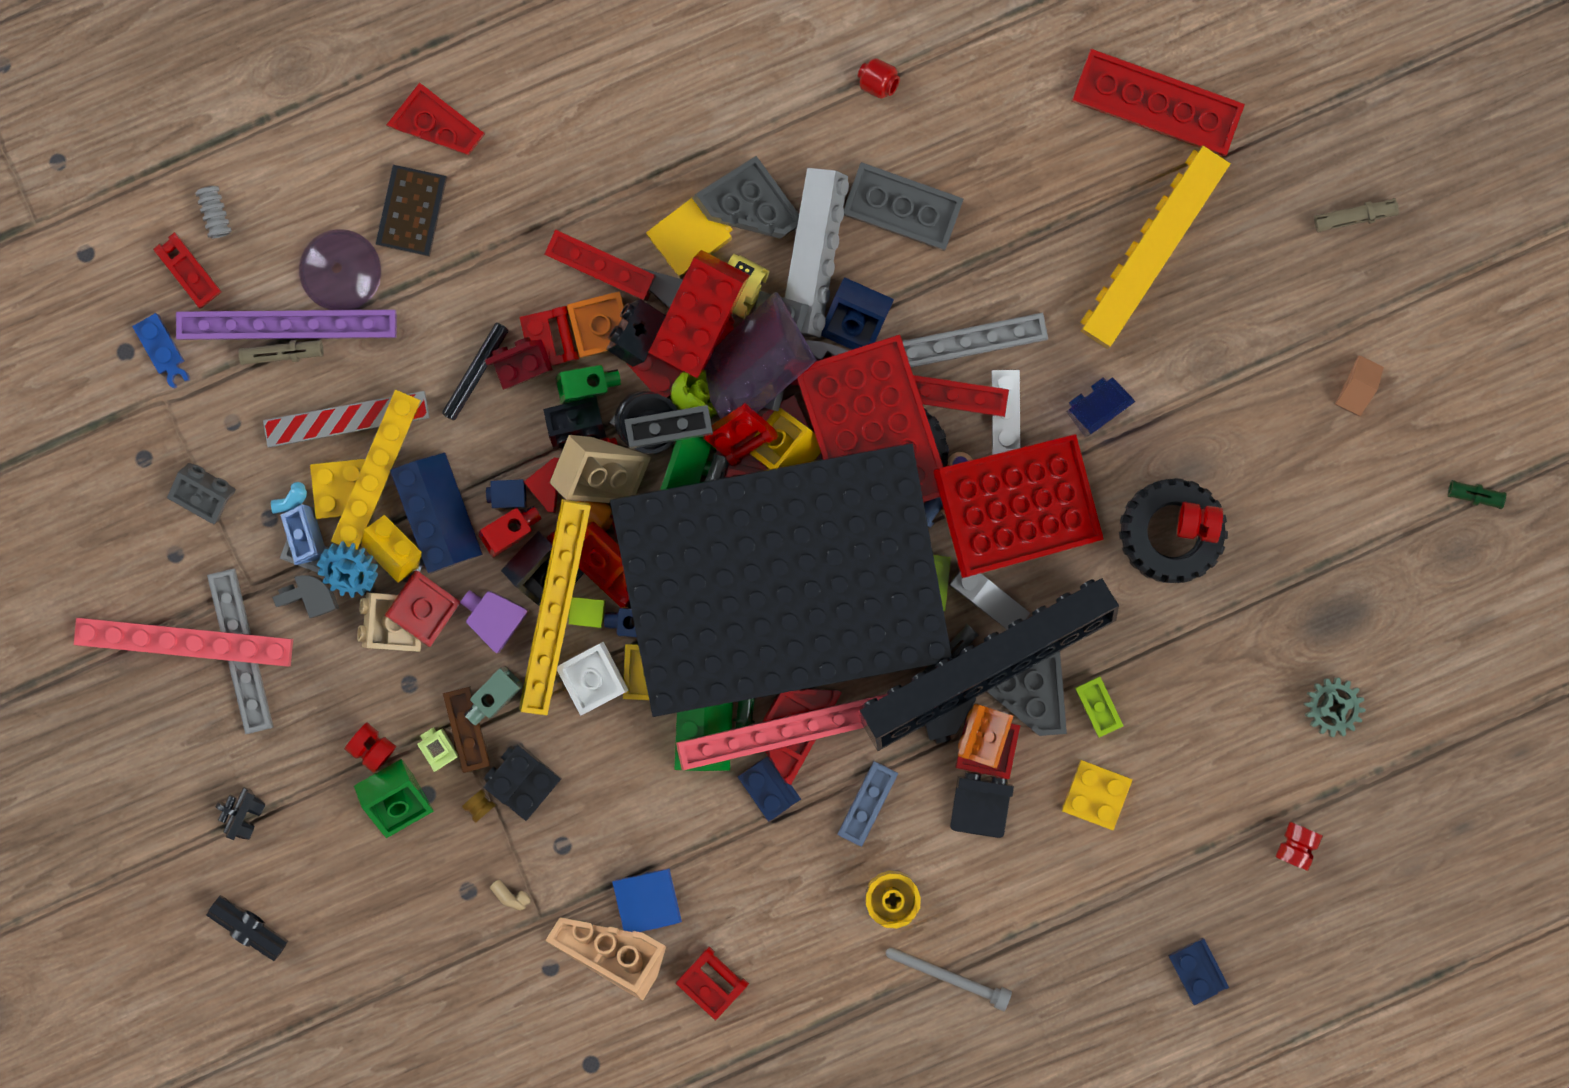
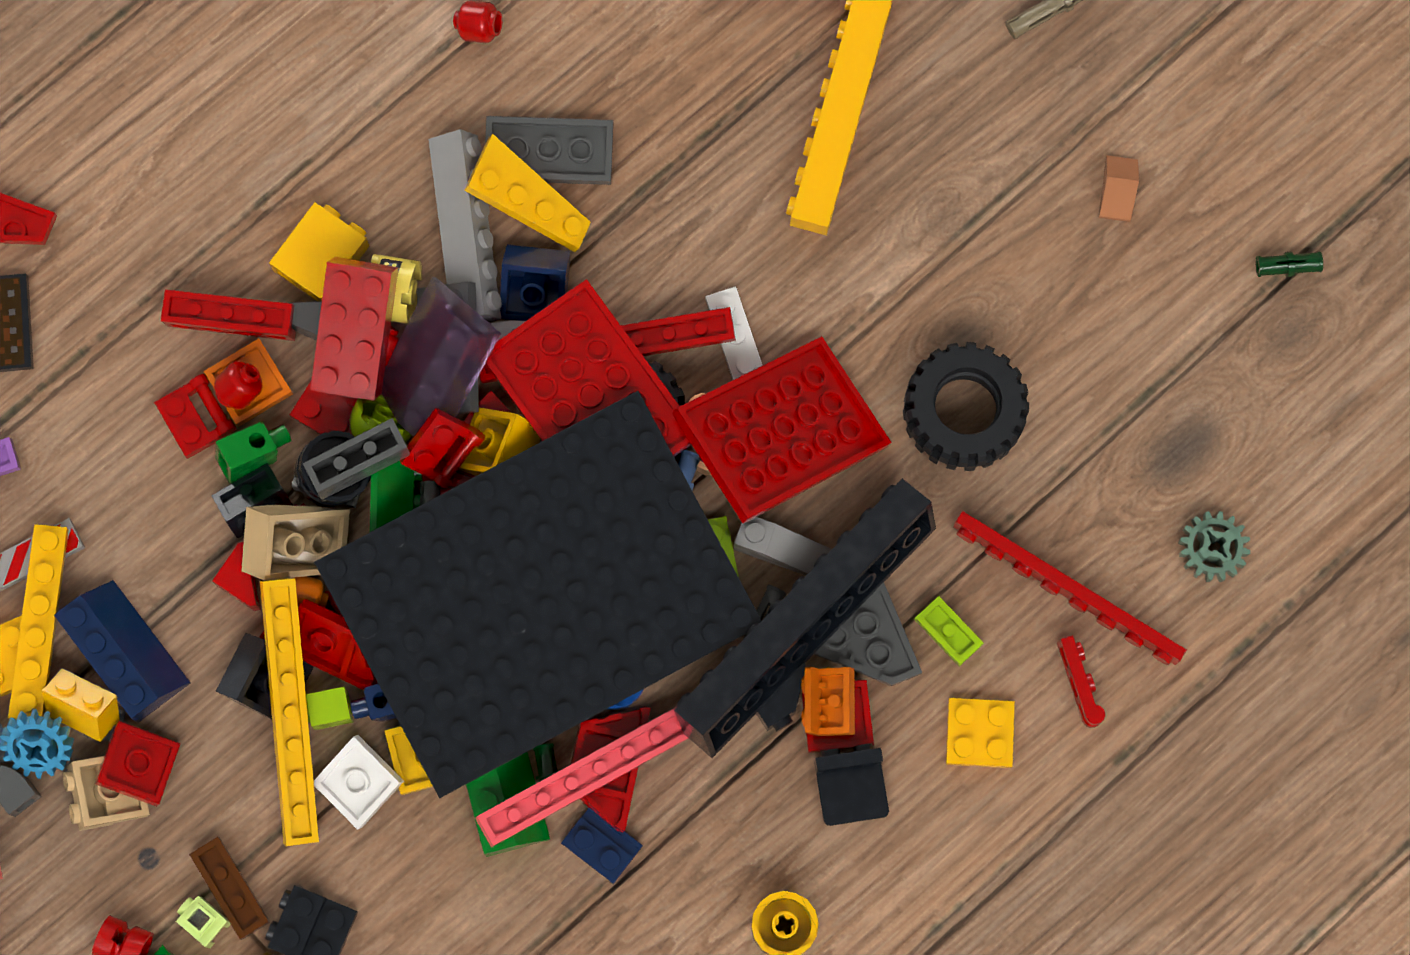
camera: 20 degrees left, 10 degrees down
black axle [442,323,508,420] -> none
medium lavender torso [460,590,530,653] -> none
sand green torso [464,666,524,726] -> none
red torso [478,506,542,558] -> none
dark red bracket [485,337,553,390] -> none
dark blue brick [486,479,527,509] -> none
black brick [606,299,666,367] -> none
dark grey plate [692,156,799,239] -> none
sand blue tile [837,761,898,847] -> none
light grey tile [902,313,1048,368] -> none
clear blue slope [1066,377,1135,437] -> none
dark blue plate [1168,938,1229,1006] -> none
red wheel [1177,502,1223,543] -> none
red wheel [1275,822,1323,871] -> none
none -> red head [214,361,263,409]
none -> yellow wing [464,134,591,252]
none -> red plate [953,511,1187,665]
none -> red plate [1057,635,1105,728]

